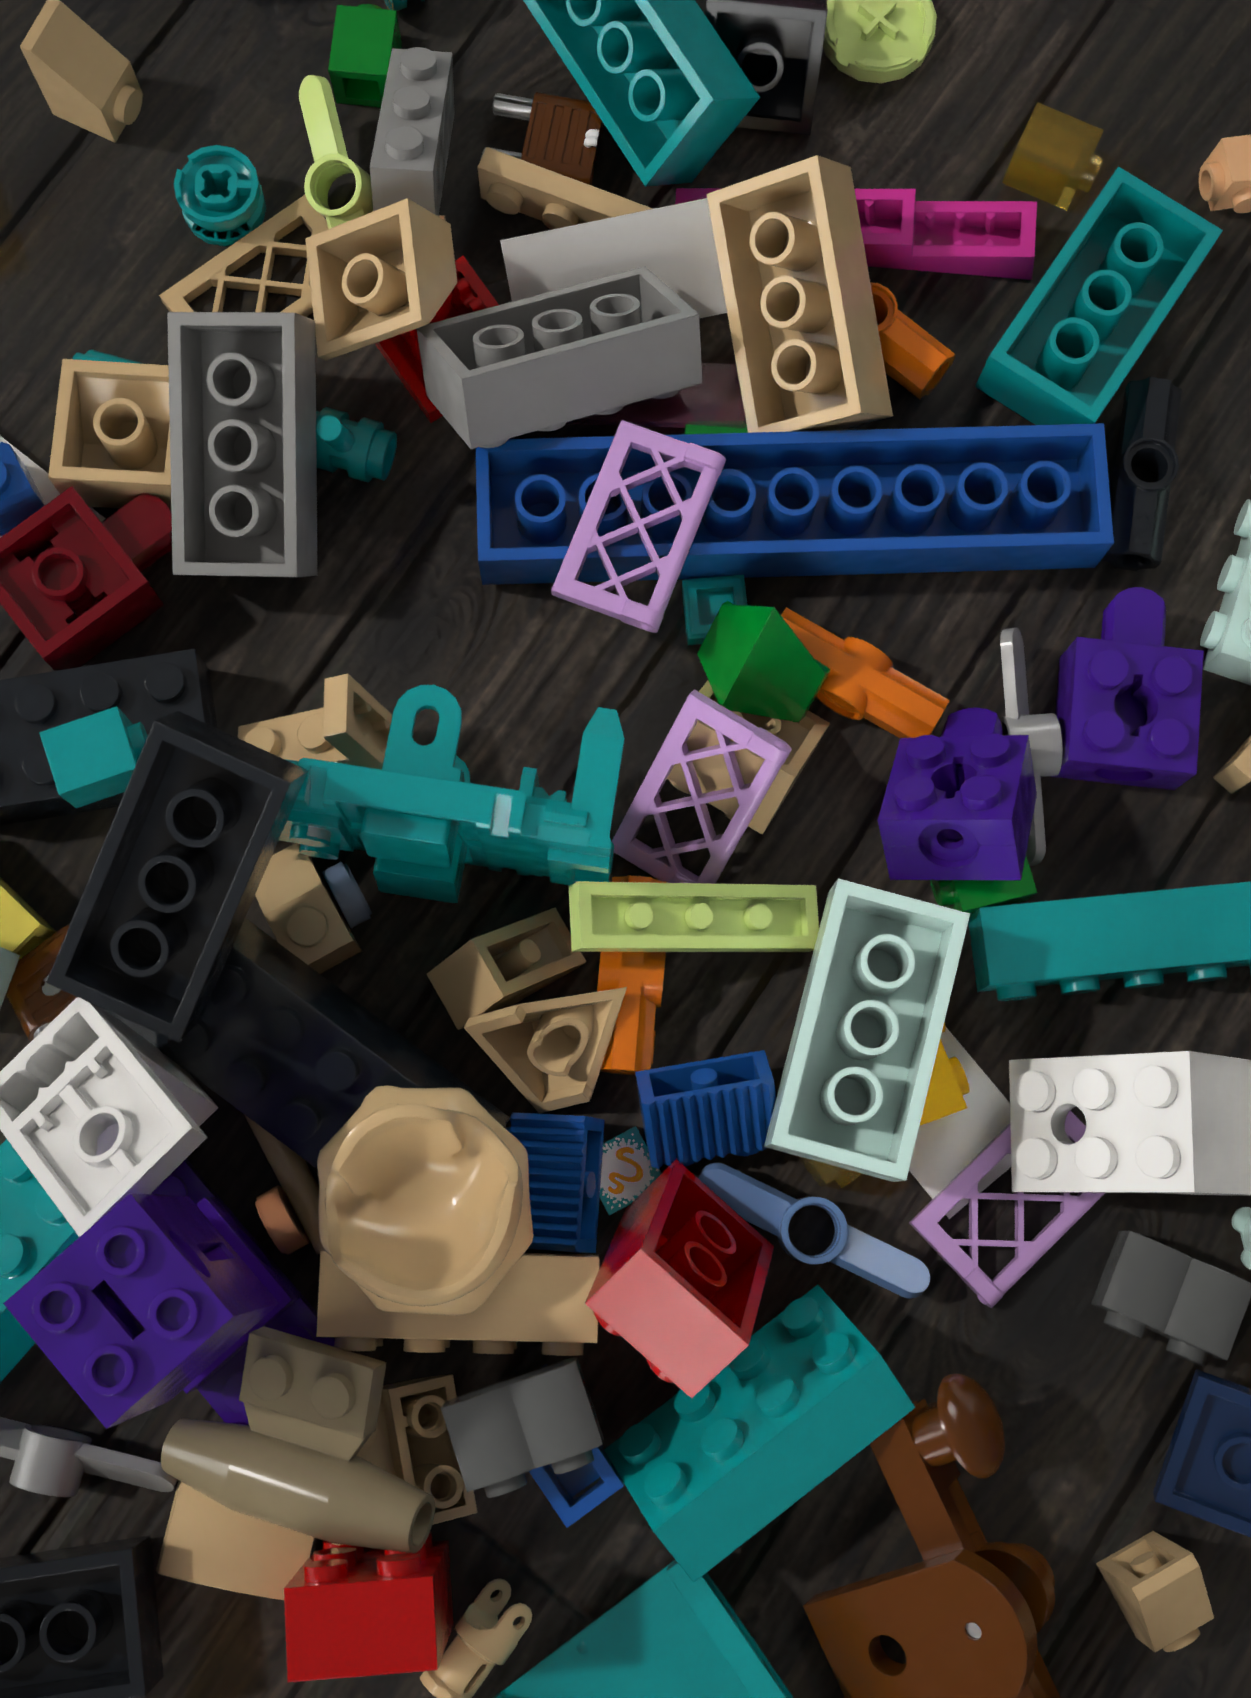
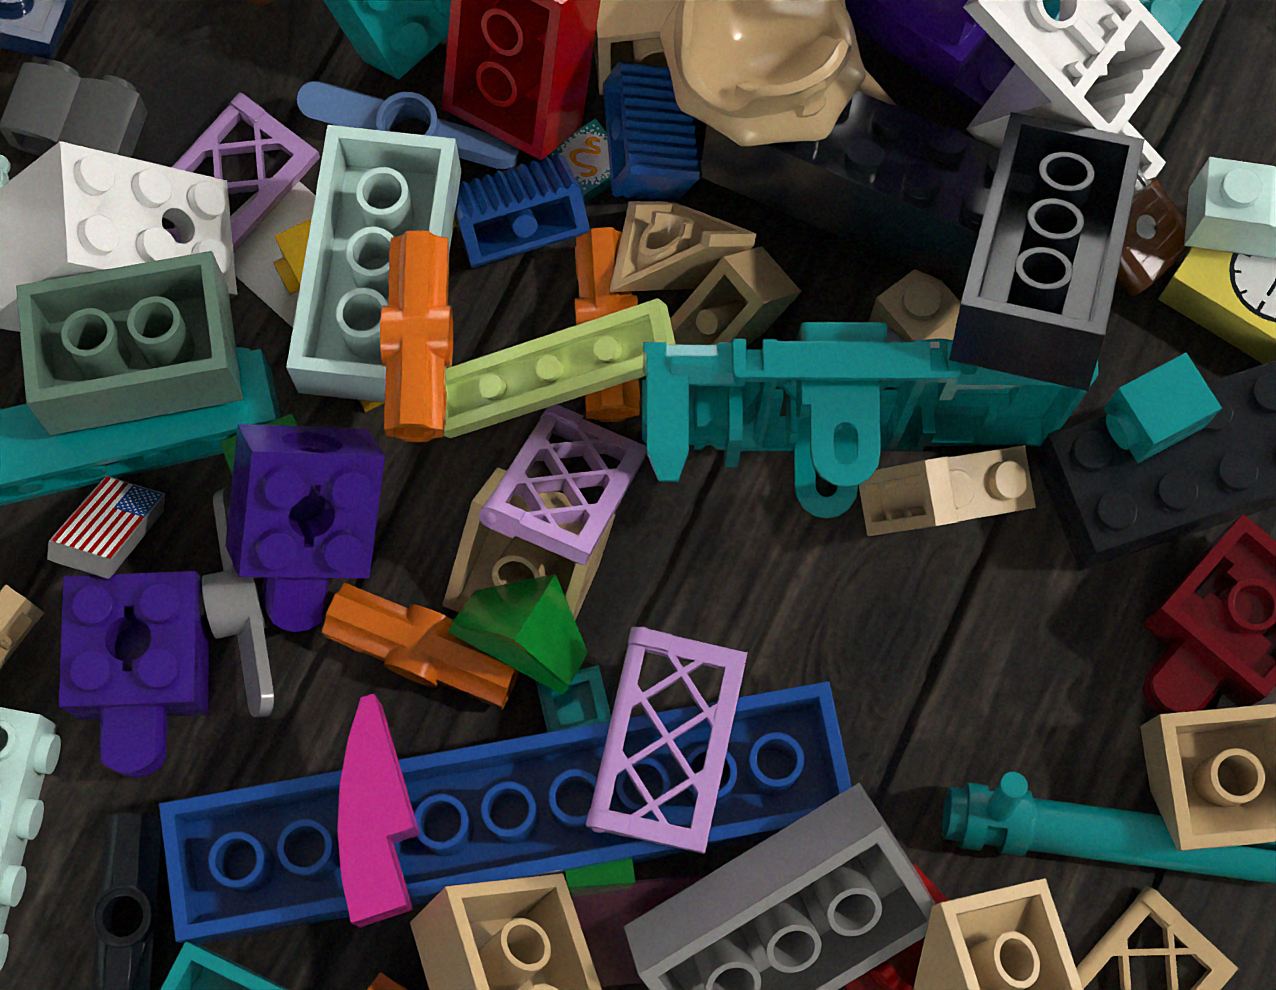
camera: 175 degrees right, 5 degrees down
light grey brick [167,312,318,577] -> none
nougat tile [255,1185,310,1255] -> none
none -> sand green brick [16,251,243,435]
none -> tile [47,476,165,579]
none -> dark pink slope [337,694,420,927]
none -> orange piece [380,231,453,442]

